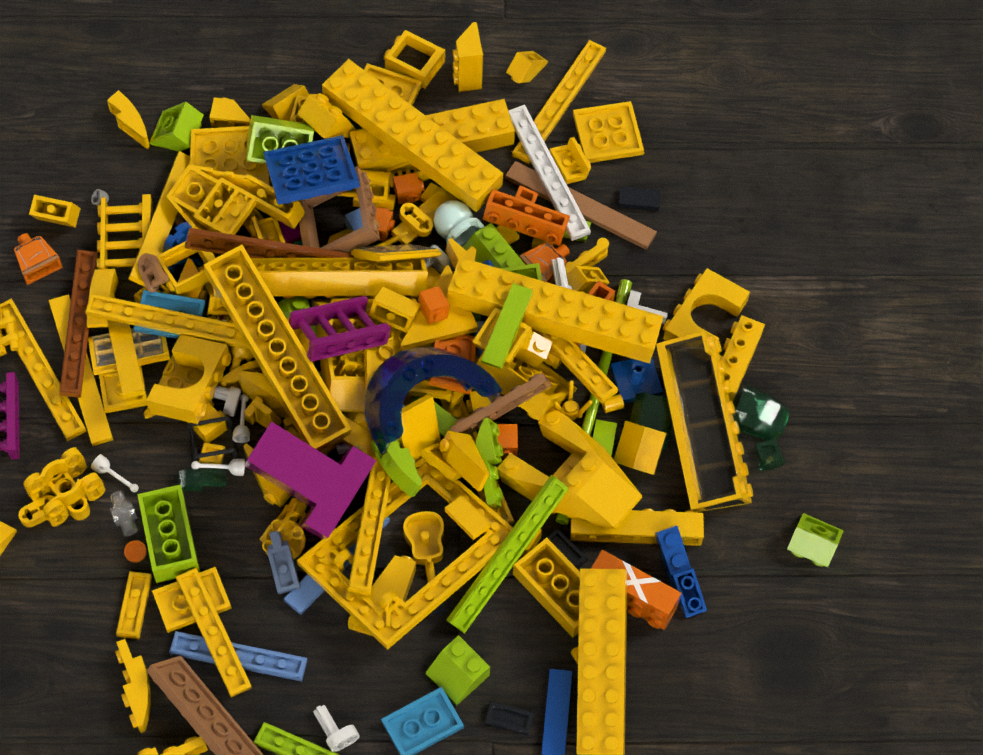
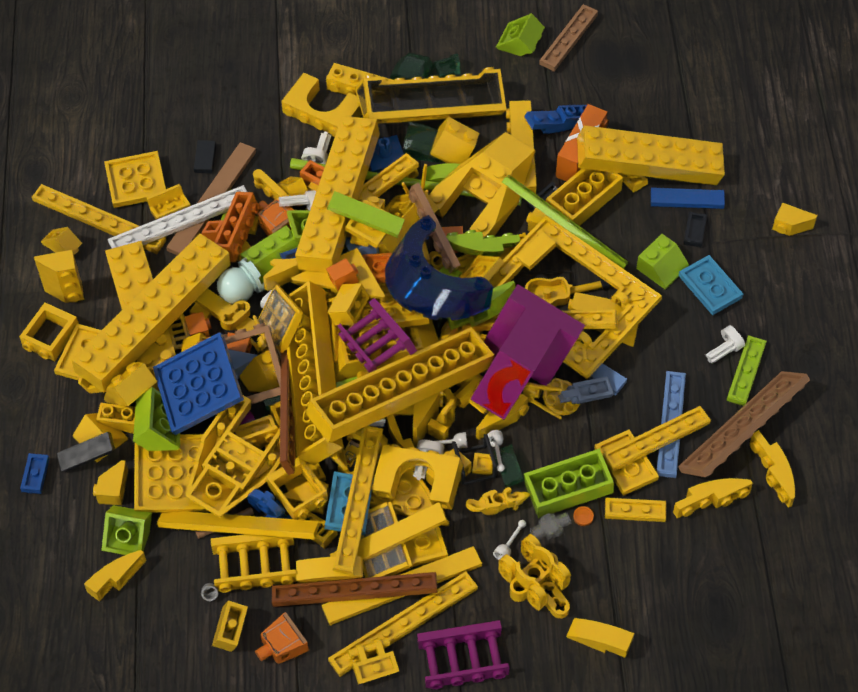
camera: 90 degrees left, 5 degrees down
medium nougat plate [138,253,169,293] -> none
yellow slope [439,431,490,491] -> none
none -> blue plate [20,453,49,494]
none -> black tile [57,432,116,472]
none -> yellow animal [466,487,530,515]
none -> medium nougat plate [539,4,598,72]

